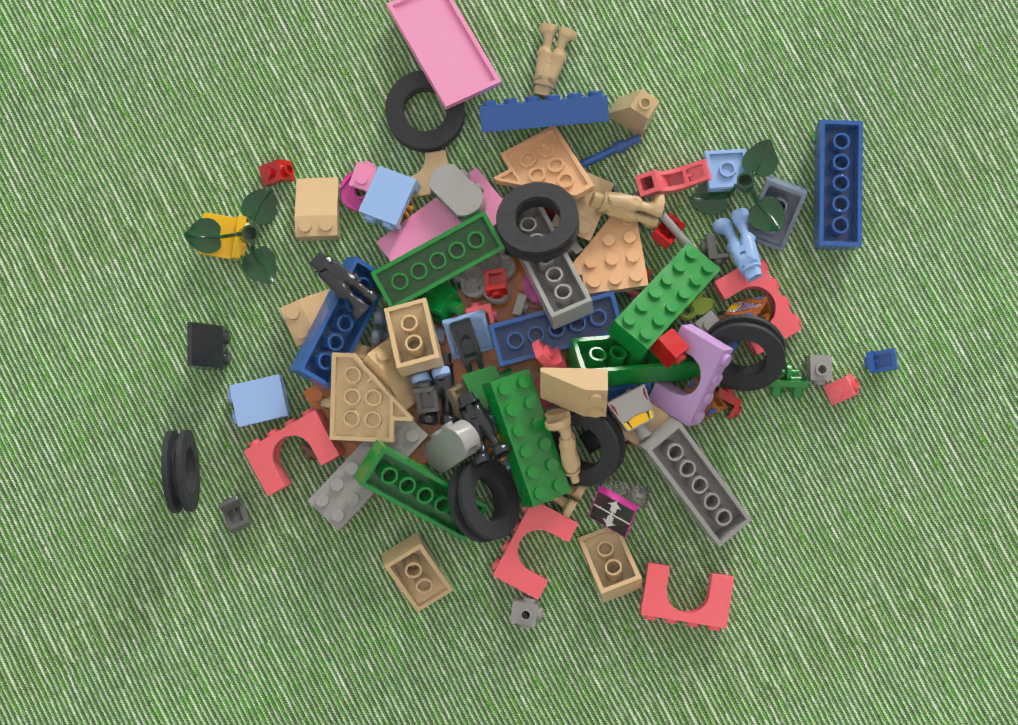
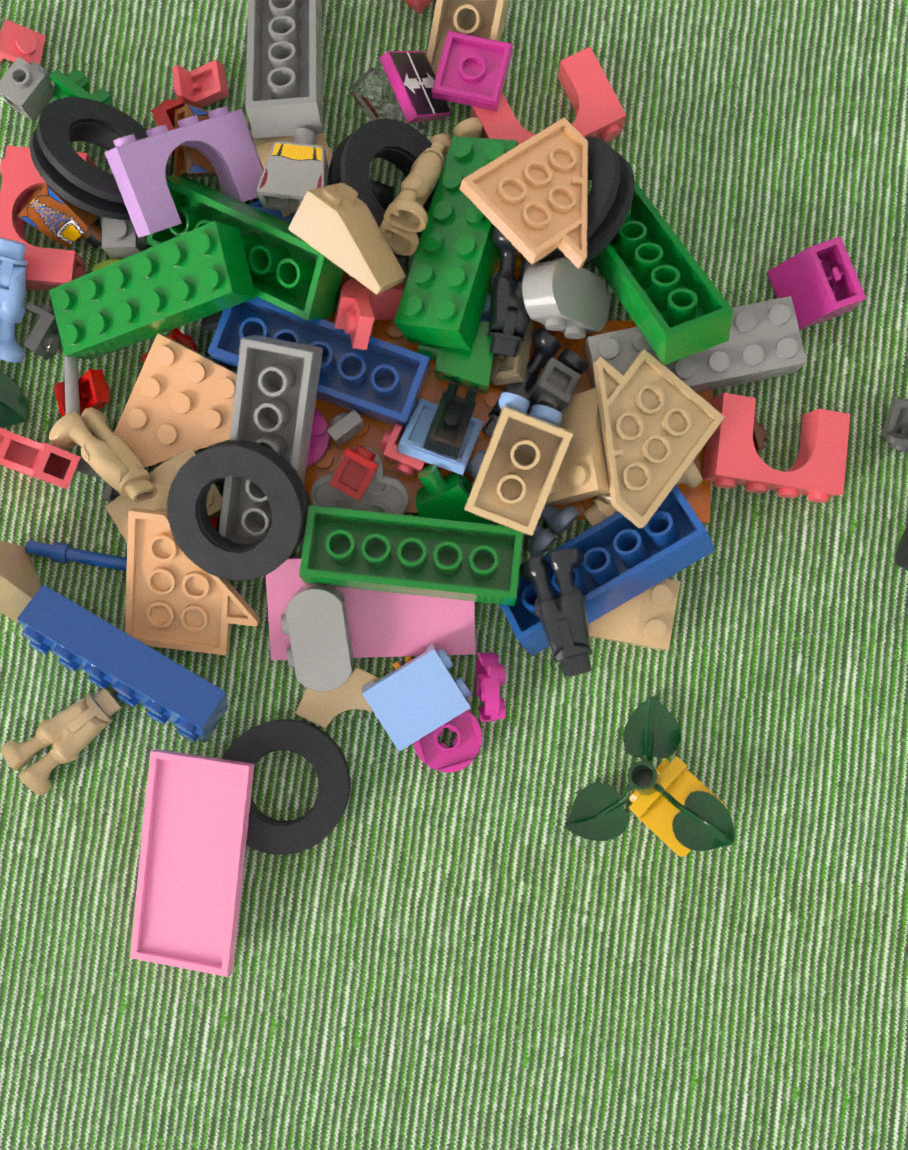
camera: 150 degrees left, 0 degrees up
black slope [187,322,231,370] -> none
light blue panel [227,374,291,428] -> none
red bracket [259,159,295,187] -> none
tan slope [294,177,341,241] -> none
bright pink bracket [349,161,377,192] -> none
tan slope [381,532,454,612] -> none
light grey brick [510,596,543,629] -> none
red brick [650,328,690,369] -> none
none -> coral bracket [172,60,229,109]
none -> dark pink tile [432,31,513,111]
none -> light nougat wing [460,118,588,269]
none -> dark pink plate [475,652,506,722]
none -> dark pink slope [766,236,866,331]

